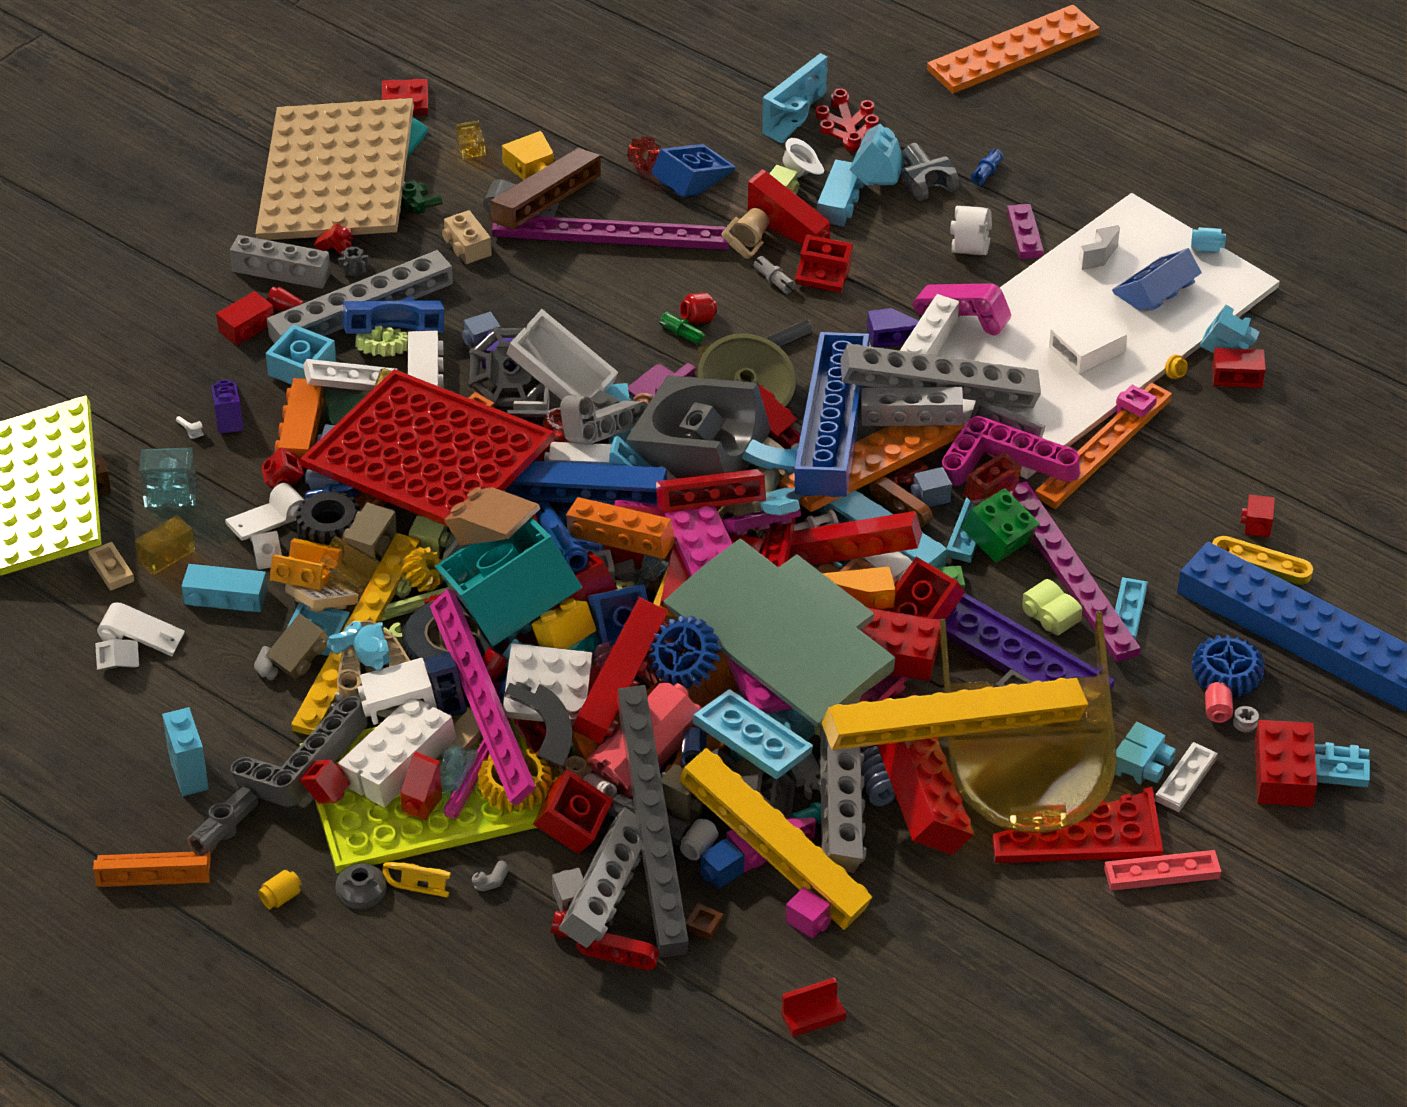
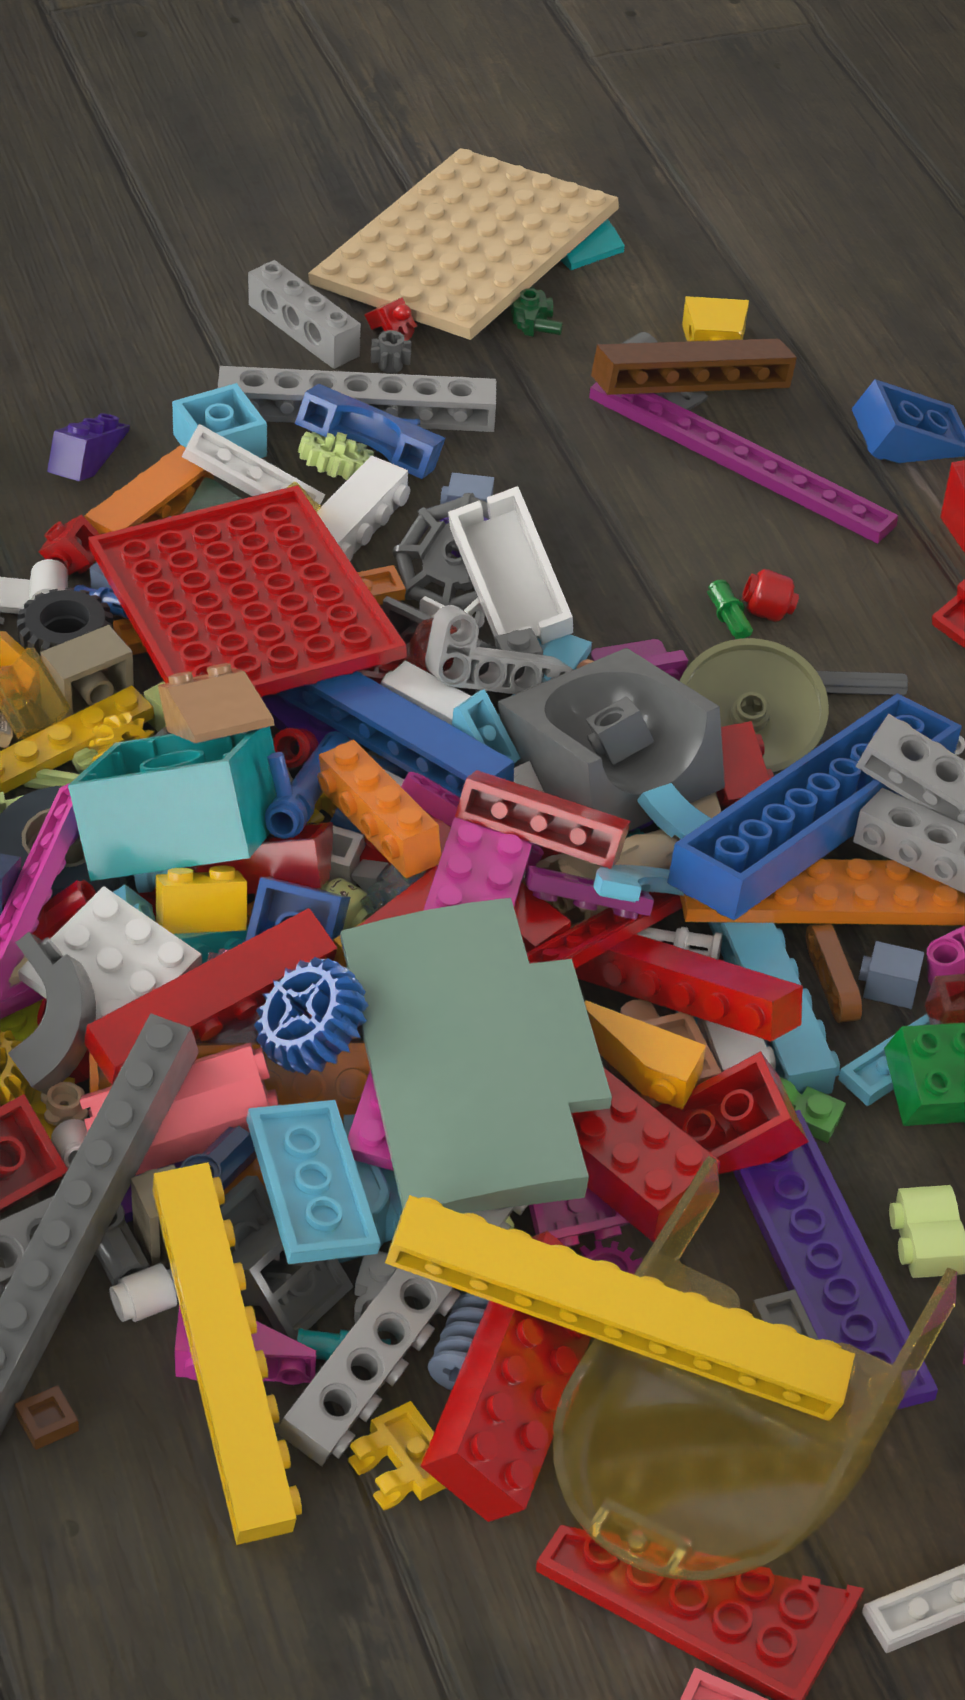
camera: 30 degrees right, 0 degrees up
white hand [176,416,204,439] -> none
red brick [216,291,274,346] -> none
red cone [267,287,304,311] -> none
red plate [382,79,428,115] -> none
tan brick [442,210,492,264] -> none
clear yellow brick [456,120,485,159] -> none
clear red brick [627,136,661,171] -> none
blue brick [700,838,744,889] -> none
tan piece [722,208,769,259] -> none
light grey pin [753,256,796,294] -> none
red panel [781,978,846,1037] -> none
dark pink brick [786,887,831,939] -> none
clear red plate [884,459,929,486] -> none
medium azure hips [1111,721,1176,785] -> none
none -> yellow plate [348,1401,446,1510]

